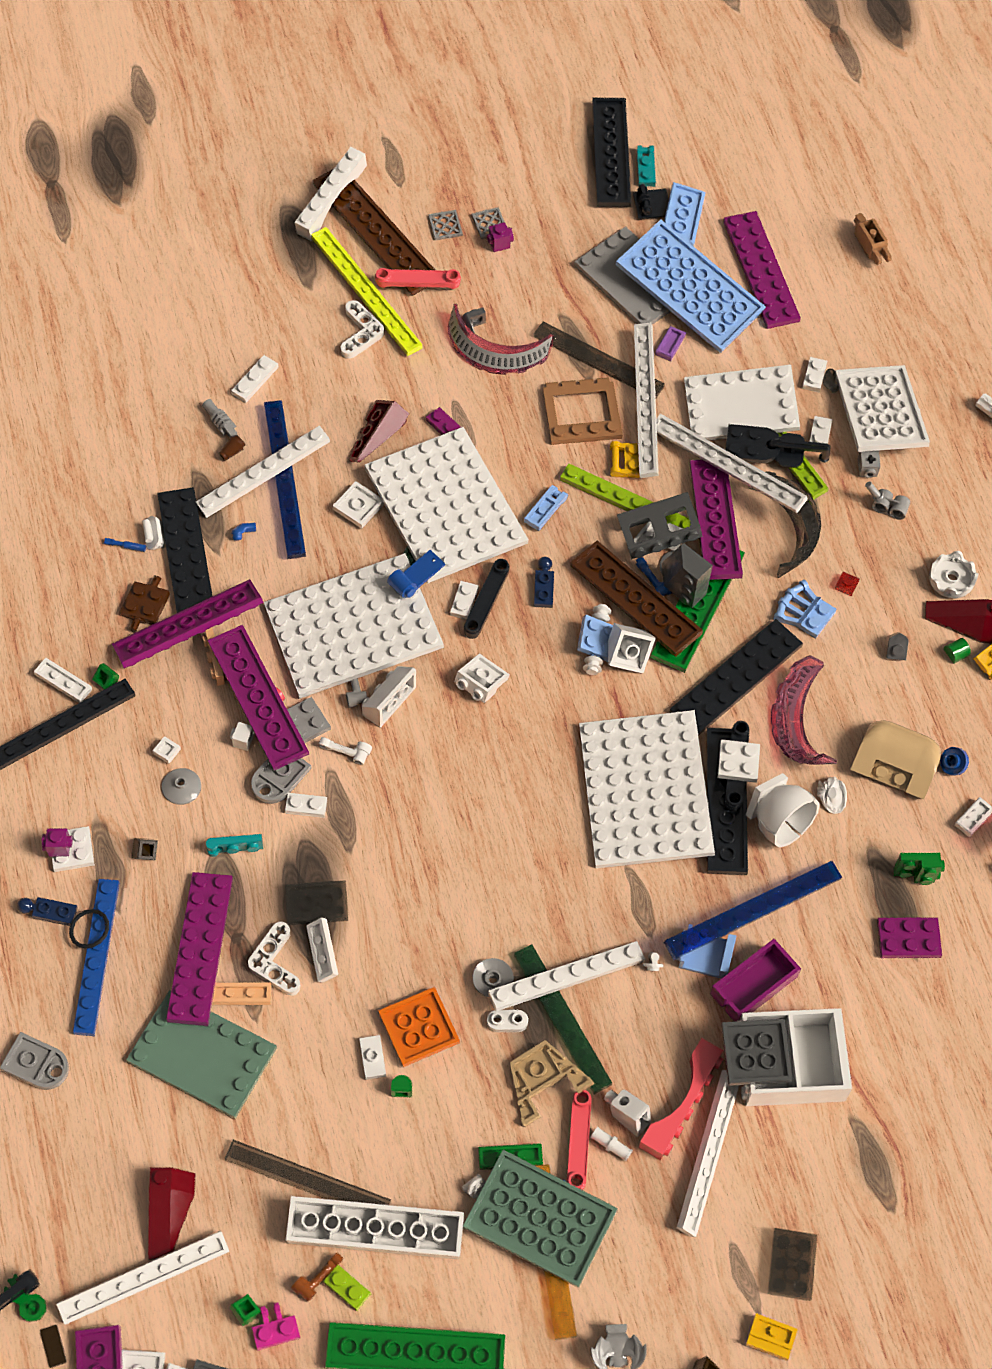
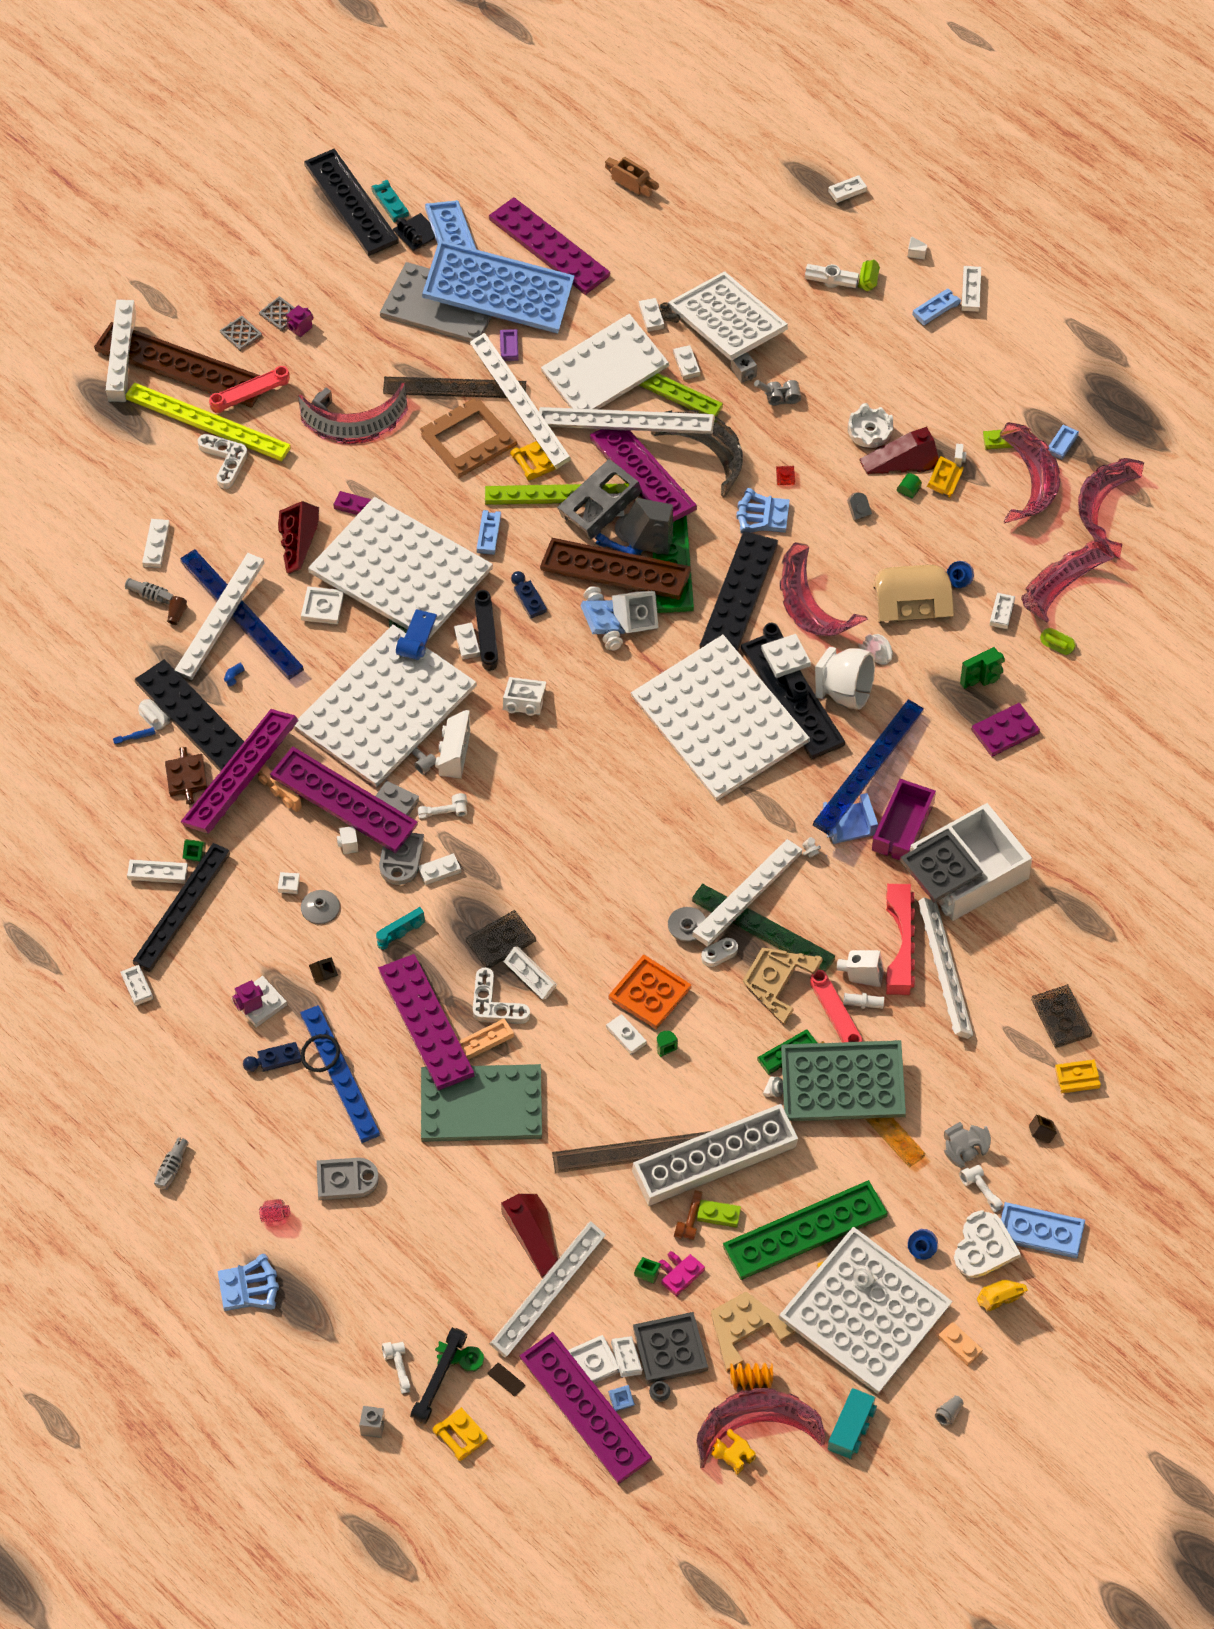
camera: 25 degrees left, 5 degrees down
black plate [725,424,831,468] -> none

